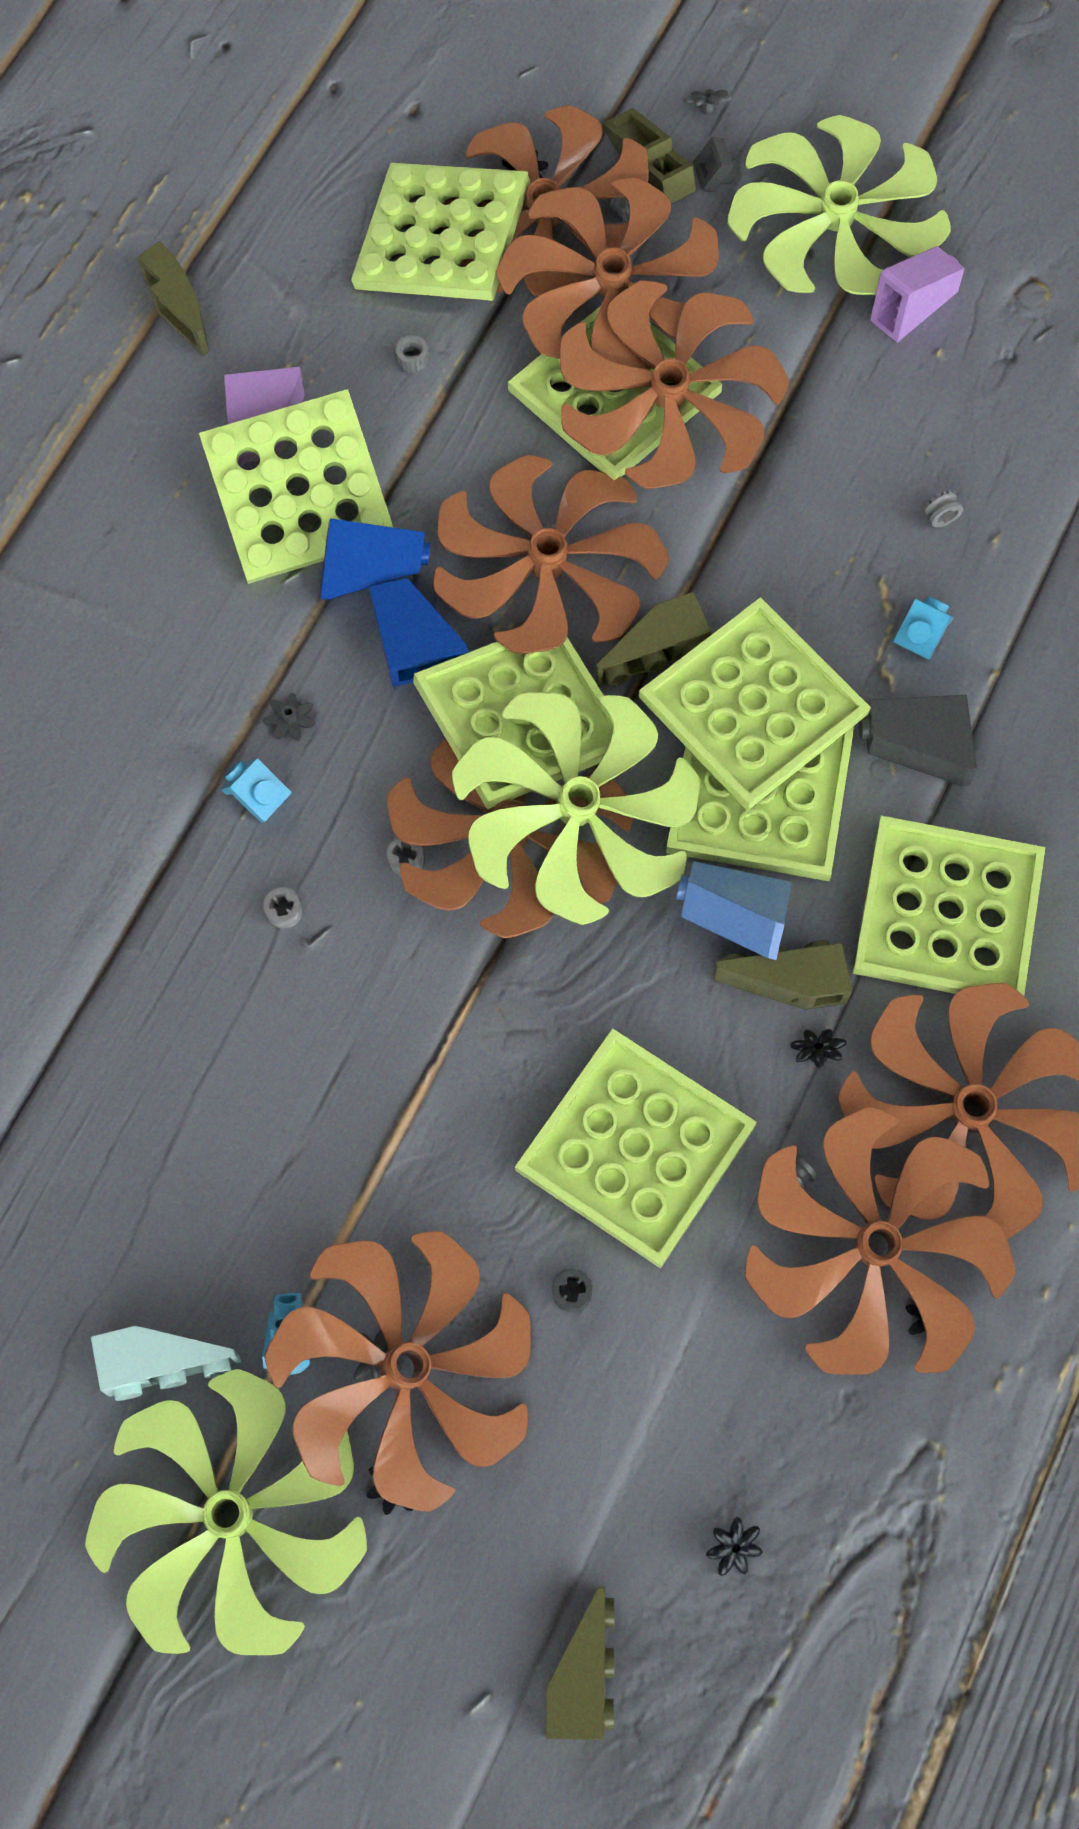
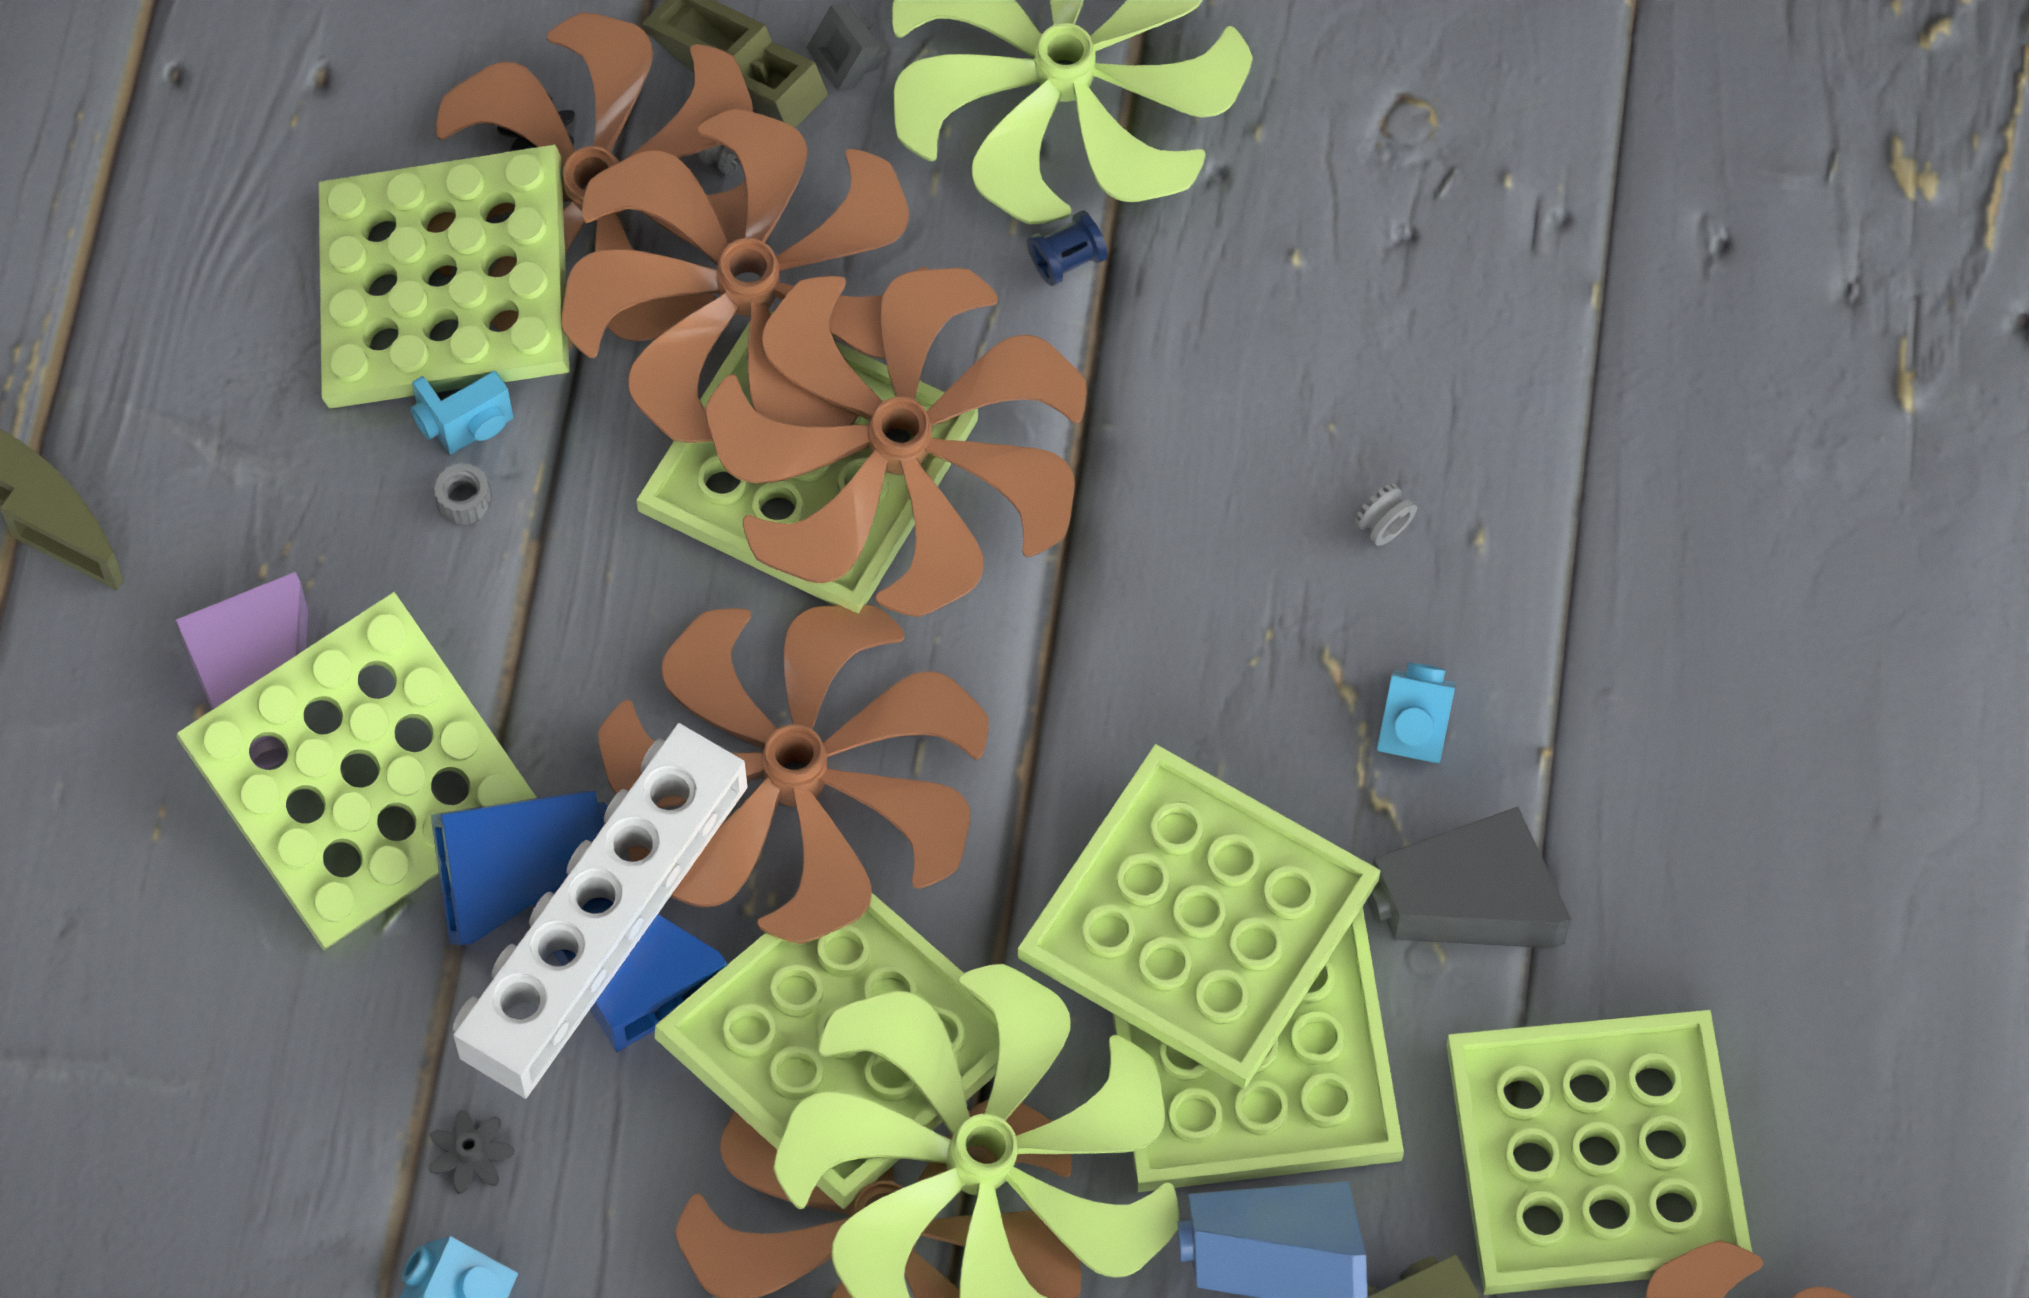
camera: 20 degrees left, 5 degrees down
olive slope [596,592,711,687] -> none
lavender slope [870,246,965,343] -> none
none -> medium azure bracket [410,371,513,455]
none -> white brick [453,723,748,1099]
none -> dark blue bush [1027,210,1108,286]

